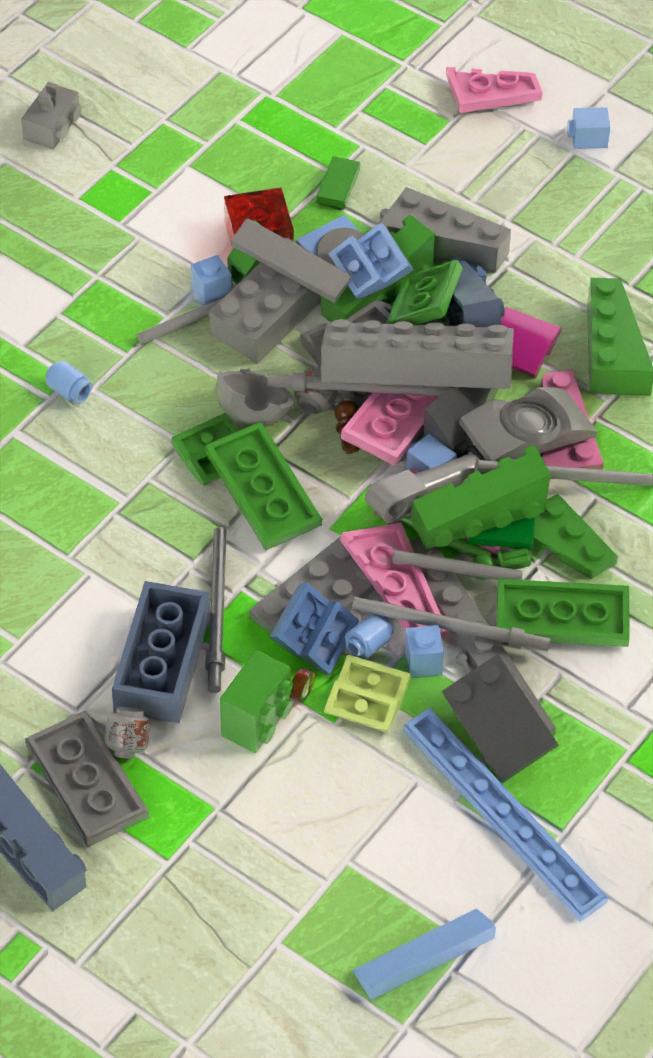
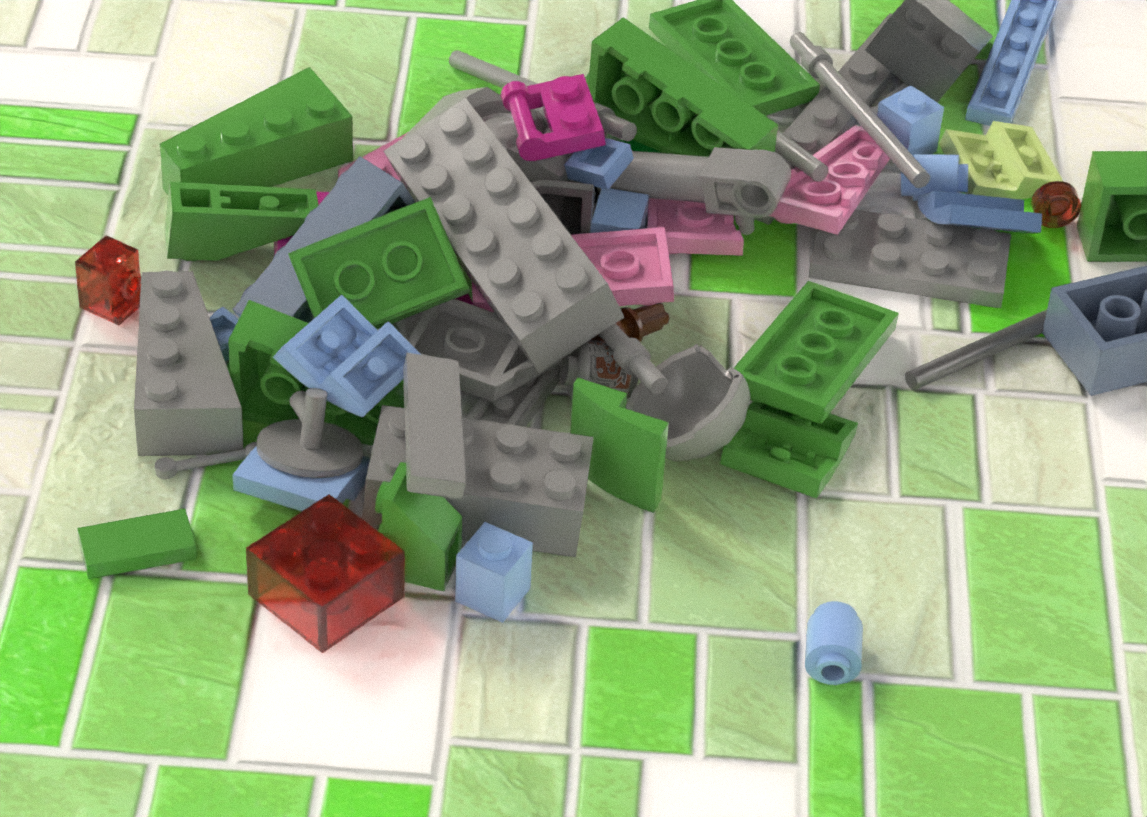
camera: 125 degrees left, 10 degrees down
light grey bar [137,296,225,345] -> none
none -> clear red brick [75,235,141,326]
none -> bright green slope [164,182,319,261]
none -> dark pink plate [501,74,606,161]
none -> medium blue plate [564,138,634,190]
none -> bright green slope [570,378,669,513]

